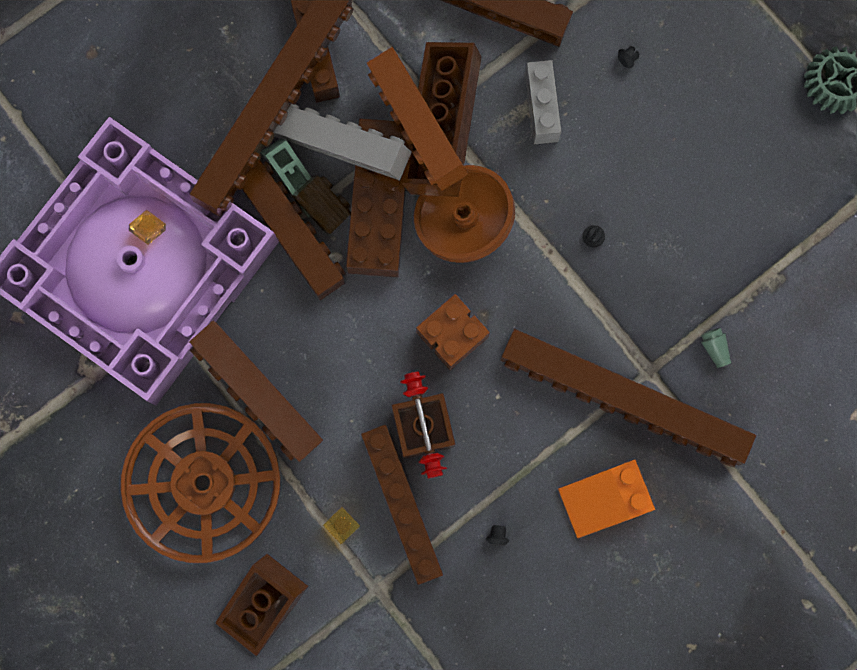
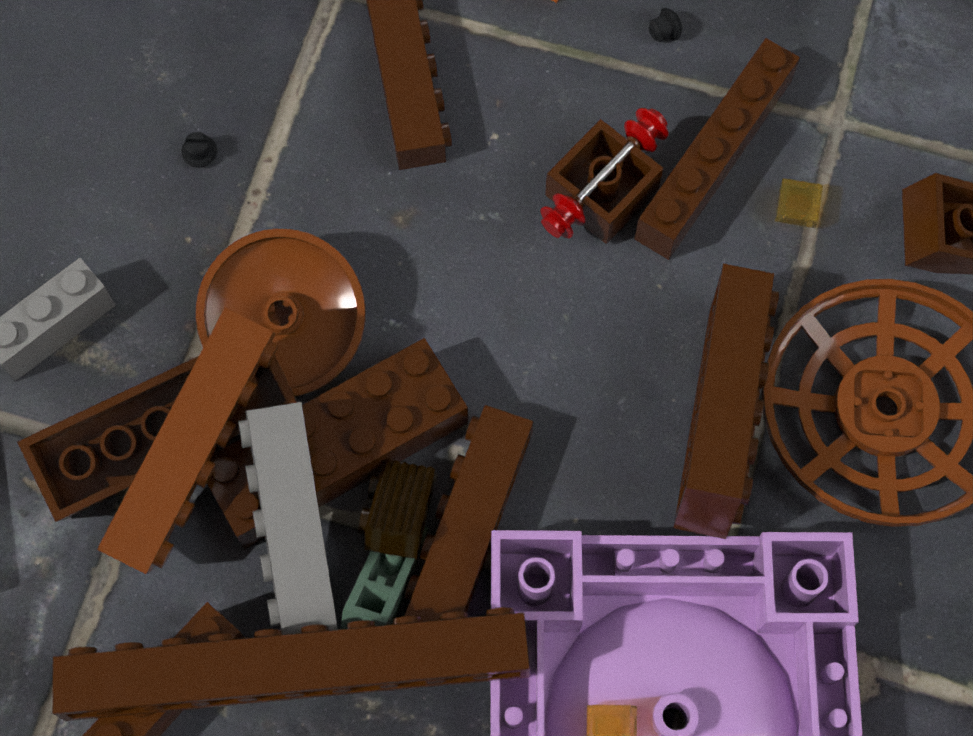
camera: 125 degrees left, 10 degrees down
dark orange piece [416,294,490,371] -> none

